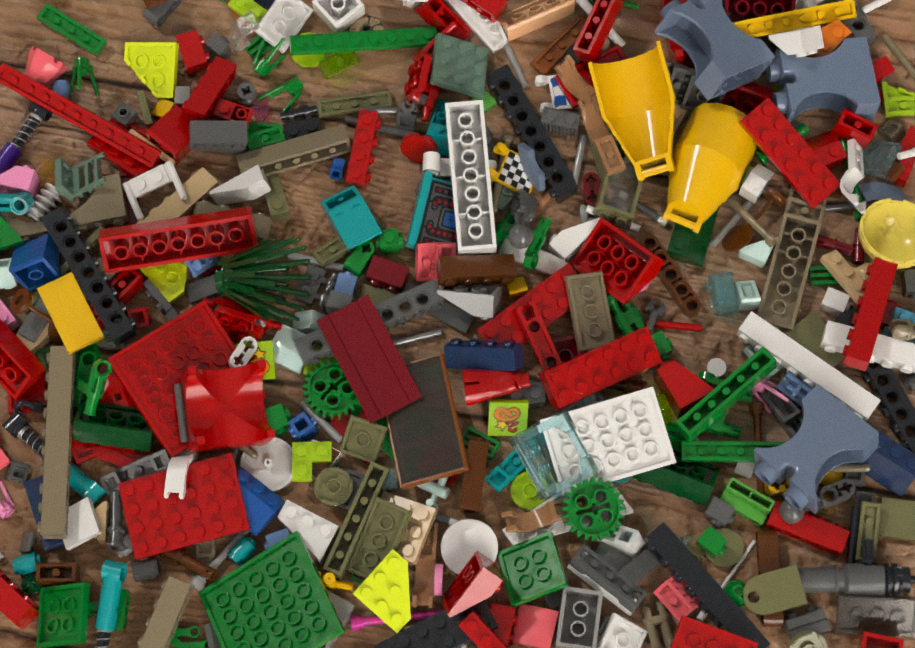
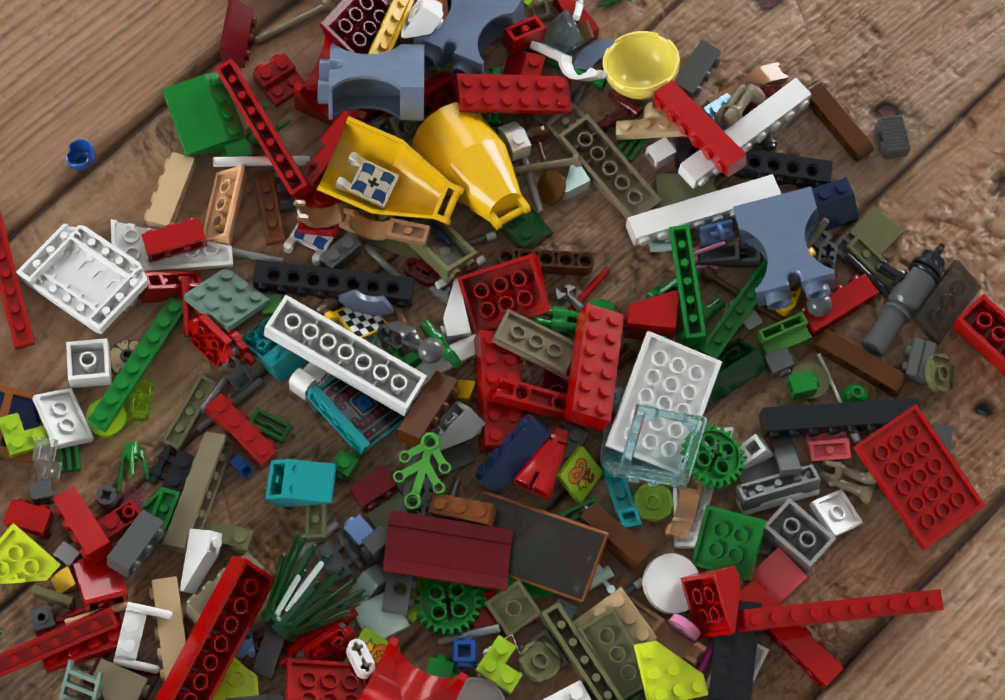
camera: 65 degrees left, 5 degrees down
green plant [252,38,287,77] -> none
green piece [343,240,376,278] -> none
red tile [400,133,438,163] -> none
coral slope [415,242,456,282] -> none
clear light blue brick [705,272,739,316] -> none
white tile [707,358,726,378] -> none
light aqua slope [735,280,761,311] -> none
olive tile [743,564,808,615] -> none
none -> green tile [249,407,293,444]
none -> red slope [306,108,348,185]
none -> white flag [335,152,399,209]
none -> bright green plant [393,432,452,510]
none -> dark orange brick [428,492,497,527]
none -> dark blue helmet [432,224,453,248]

